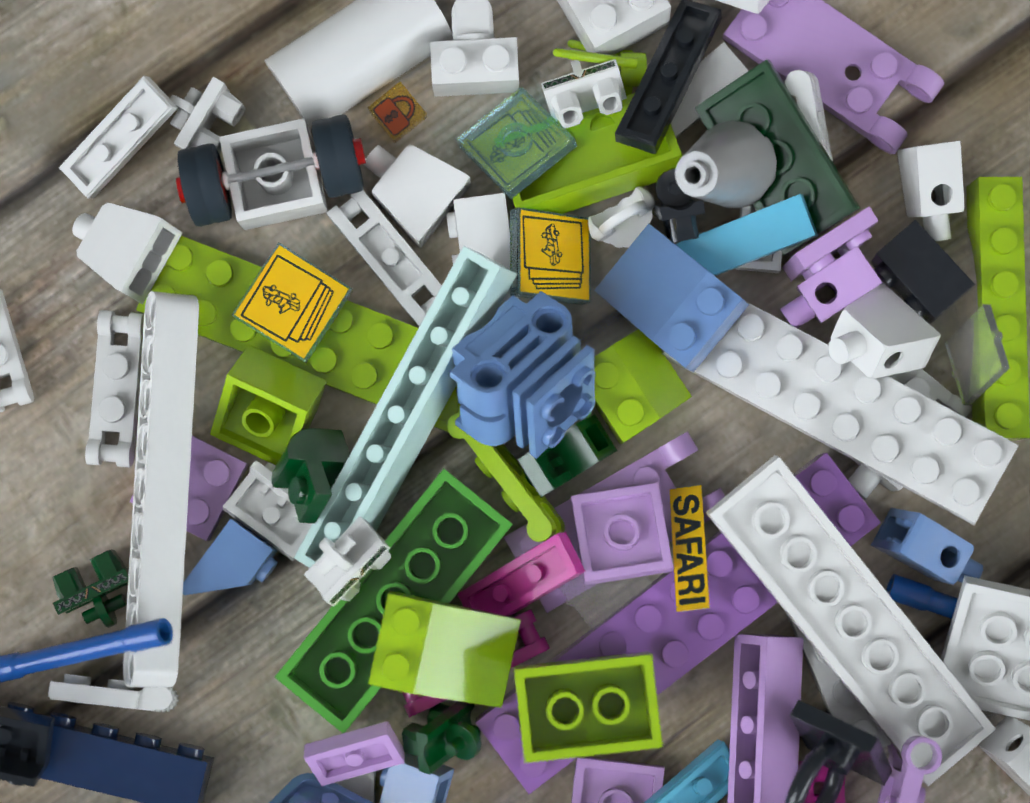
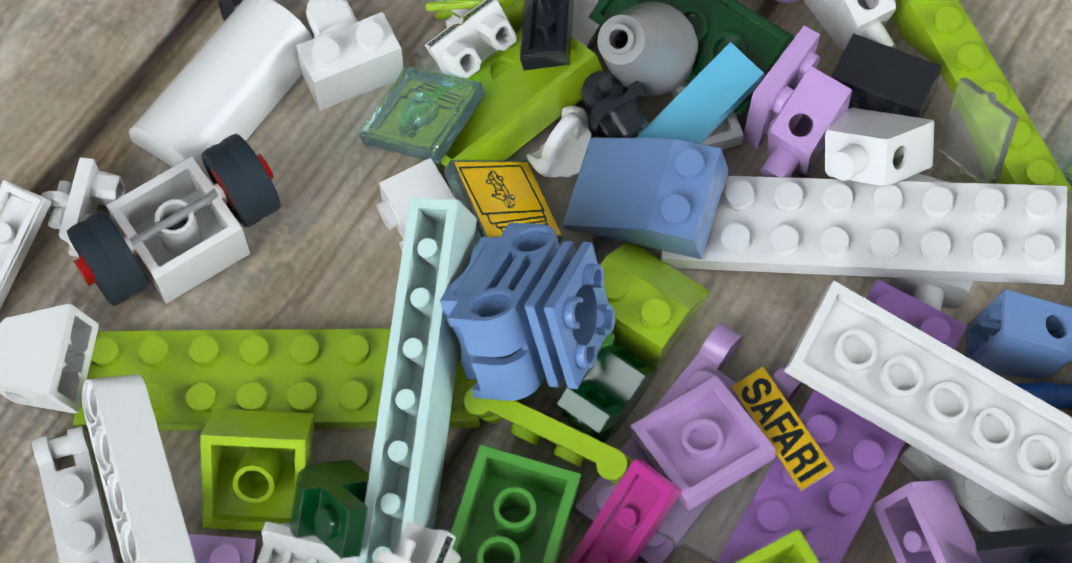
camera: 20 degrees left, 20 degrees down
yellow tile [231,242,353,363] -> none
white plate [326,190,442,327] -> none
white torso [363,144,471,248] -> none
tile [367,81,428,143] -> none

